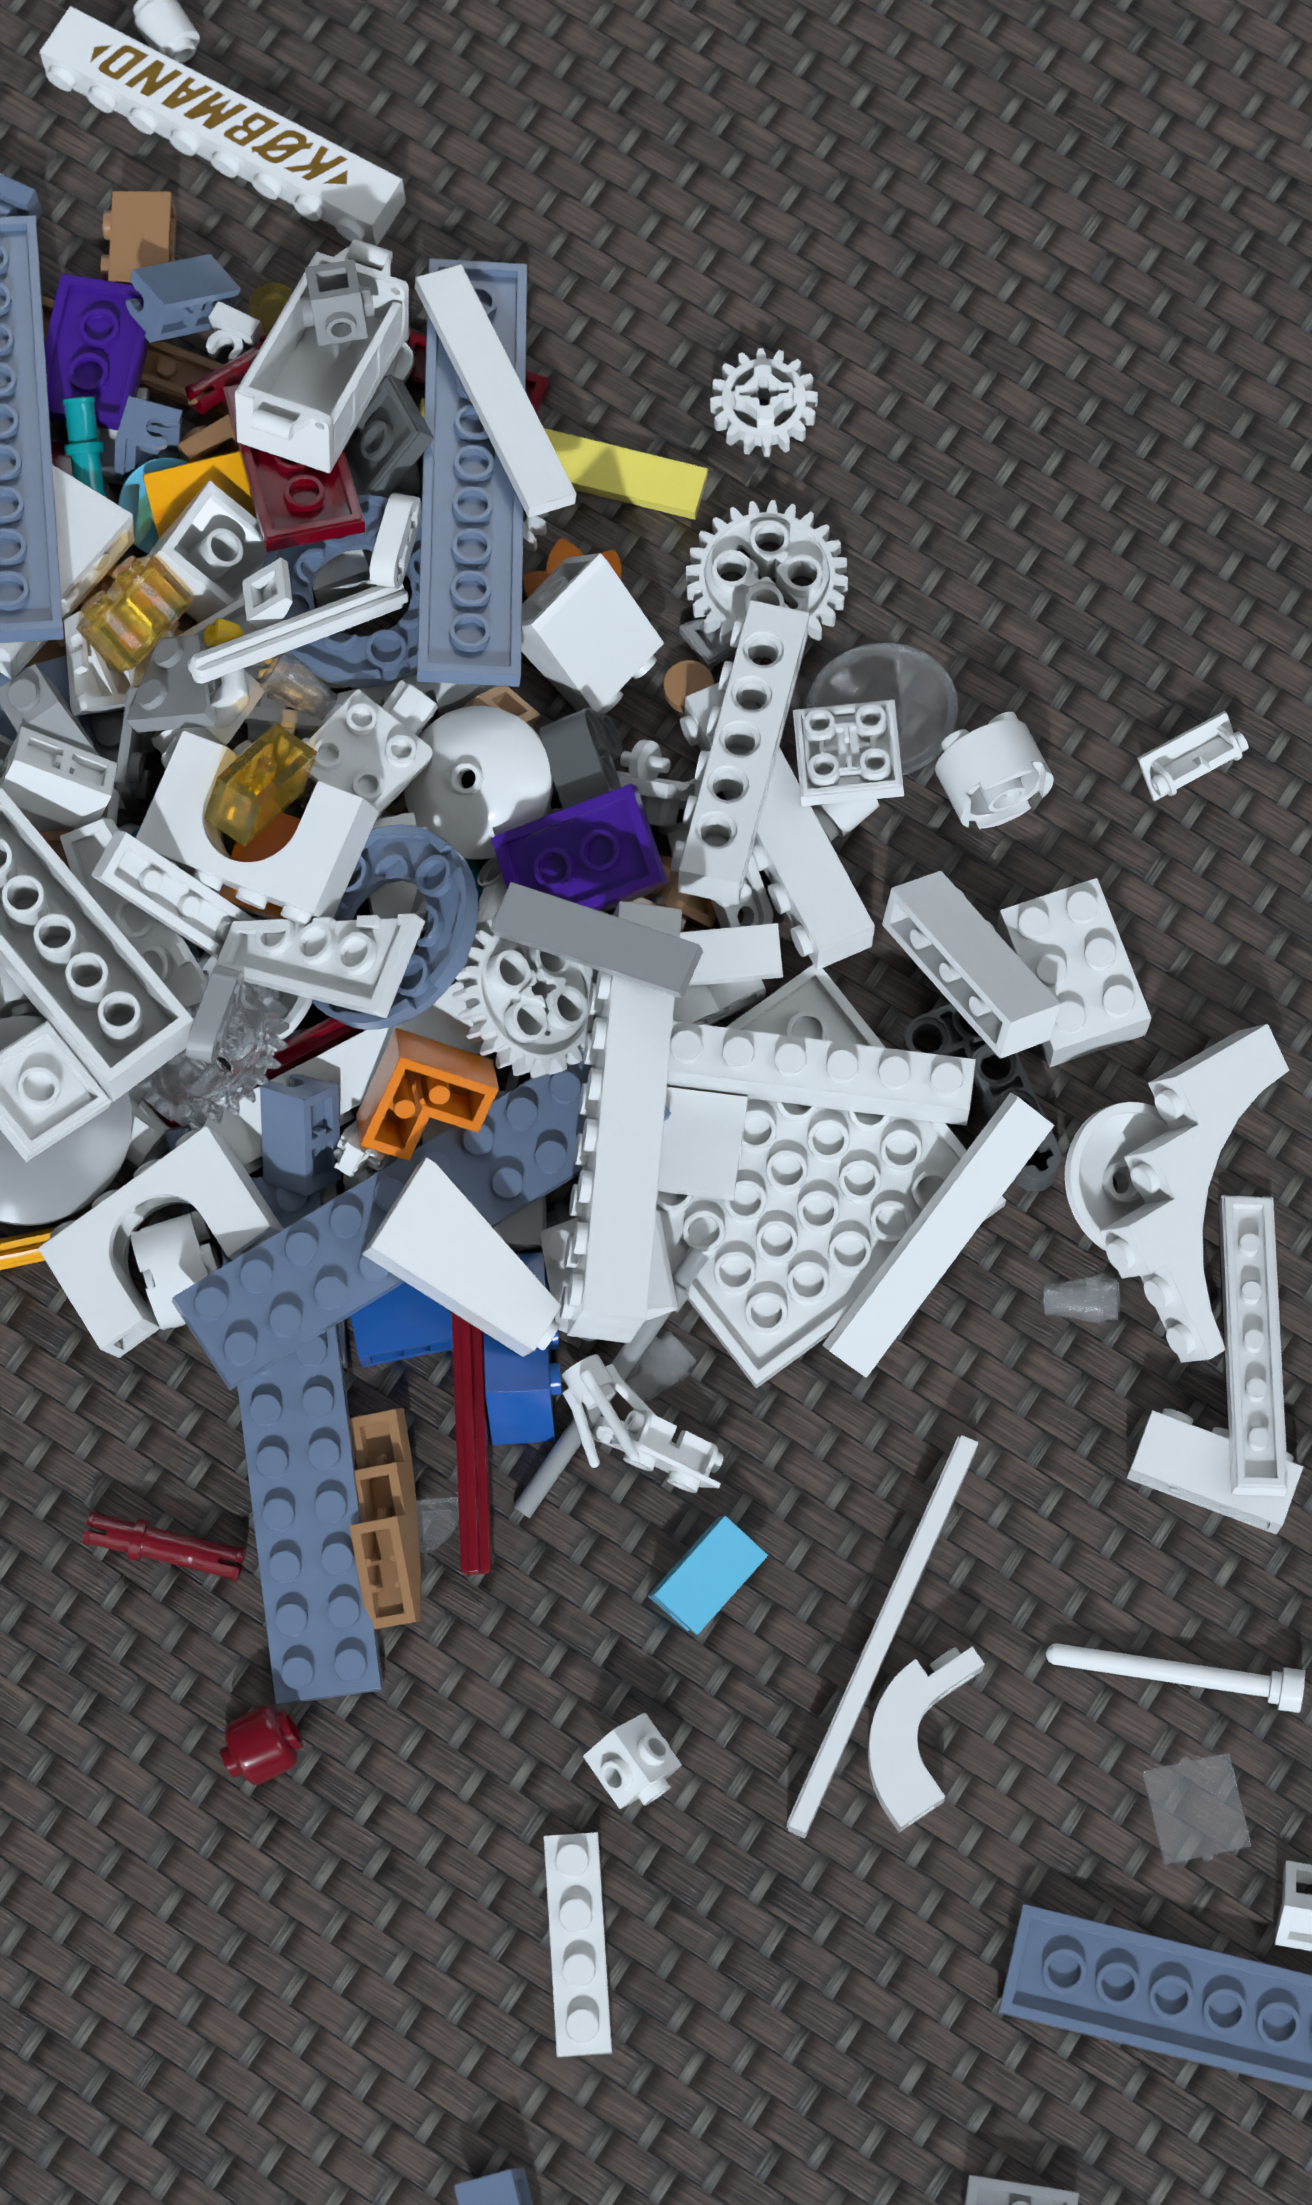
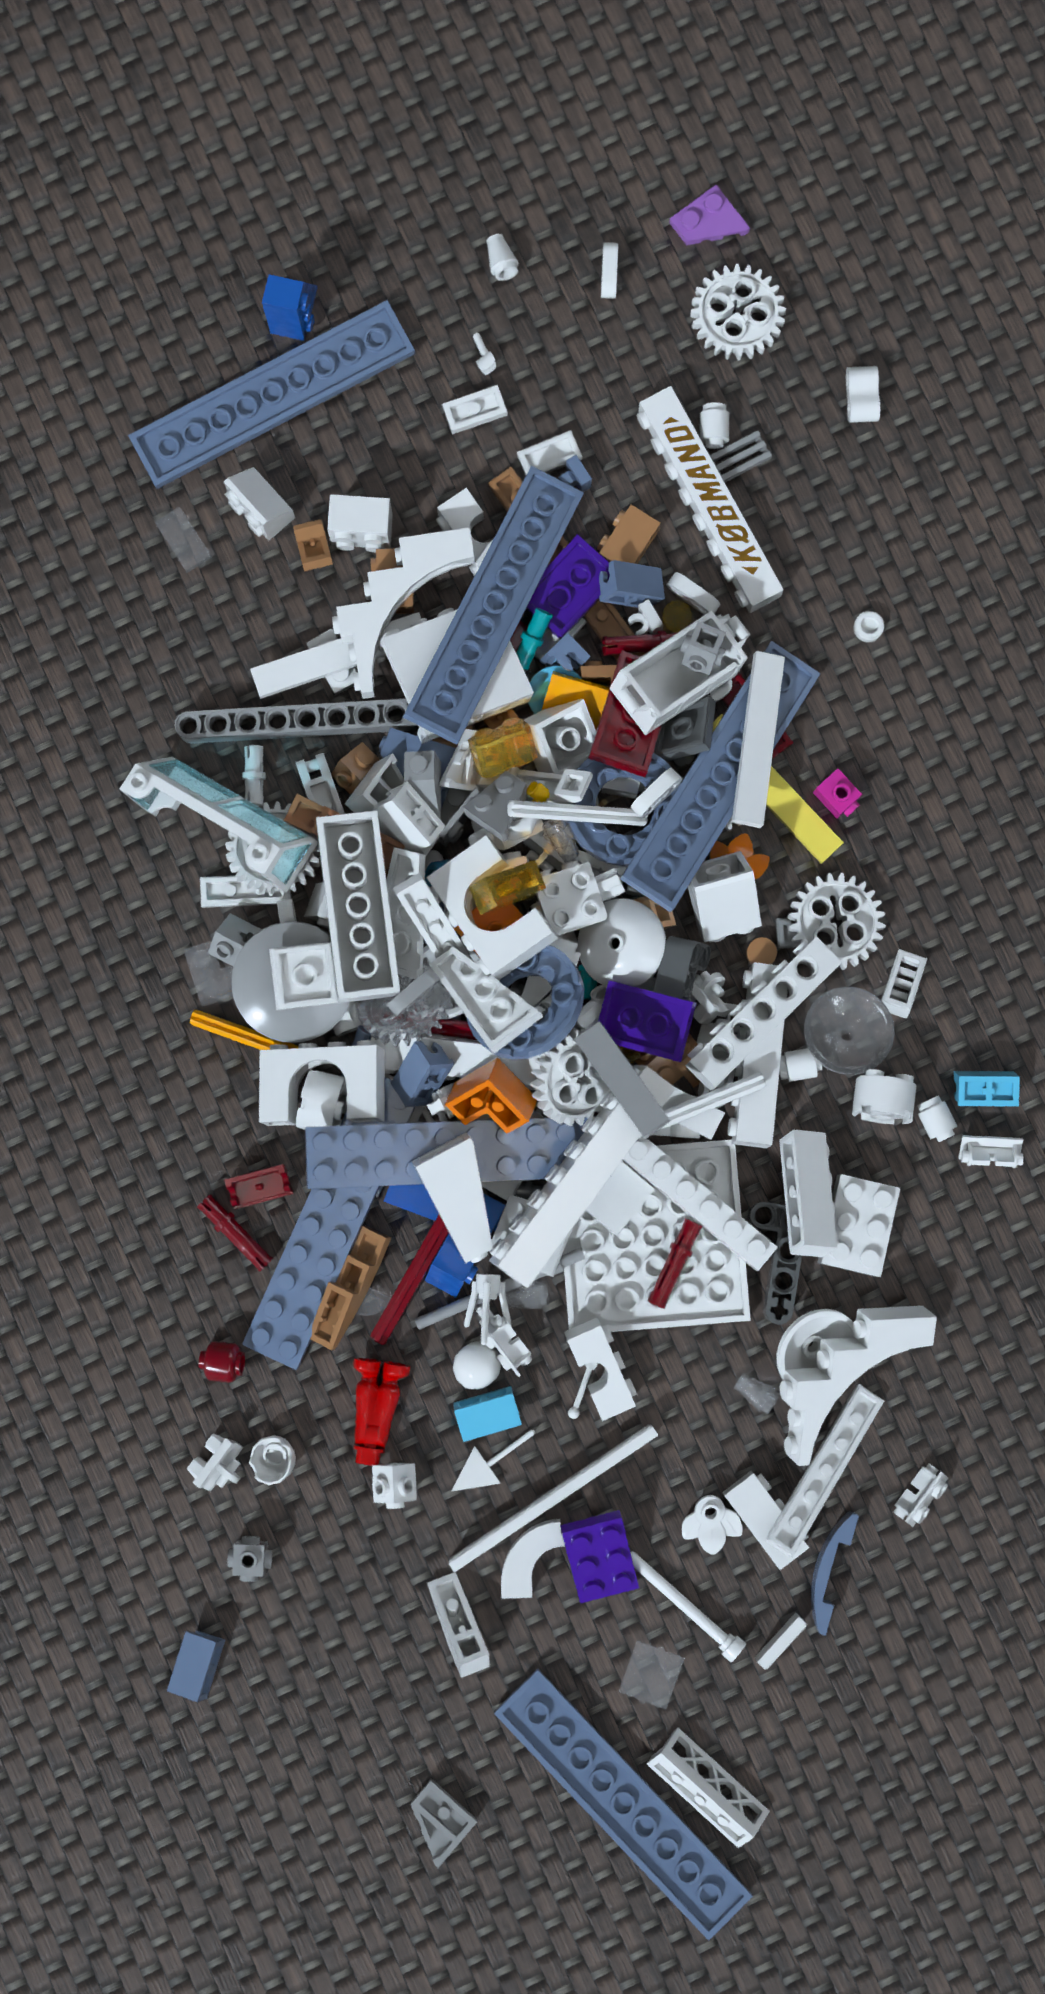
camera: 30 degrees right, 10 degrees up
white plate [544,1832,612,2057] -> none
white gear [710,348,818,457] -> none
white tile [793,699,904,806] -> none
white tile [822,1092,1054,1378] -> none
none -> white hips [187,1434,243,1492]
none -> dark red hinge [224,1164,293,1210]
none -> light grey brick [227,1536,272,1582]
none -> white hair [249,1435,296,1485]
none -> red piece [353,1358,411,1466]
none -> white slope [427,1572,490,1678]
none -> white piece [452,1429,535,1491]
none -> white hair [453,1341,501,1390]
none -> dark purple plate [560,1510,639,1604]
none -> white arch [564,1318,637,1421]
none -> white hinge [568,1362,597,1419]
none -> dark red pin [647,1218,703,1309]
none -> white axle [658,1072,766,1131]
none -> white beam [666,572,720,615]
none -> white plate [682,1495,743,1555]
none -> light grey tile [709,431,772,483]
none -> dark pink brick [813,769,862,819]
none -> white tile [853,611,884,642]
none -> white slope [879,949,927,1018]
none -> white brick [917,1095,957,1142]
none -> medium azure hinge [954,1071,1020,1106]

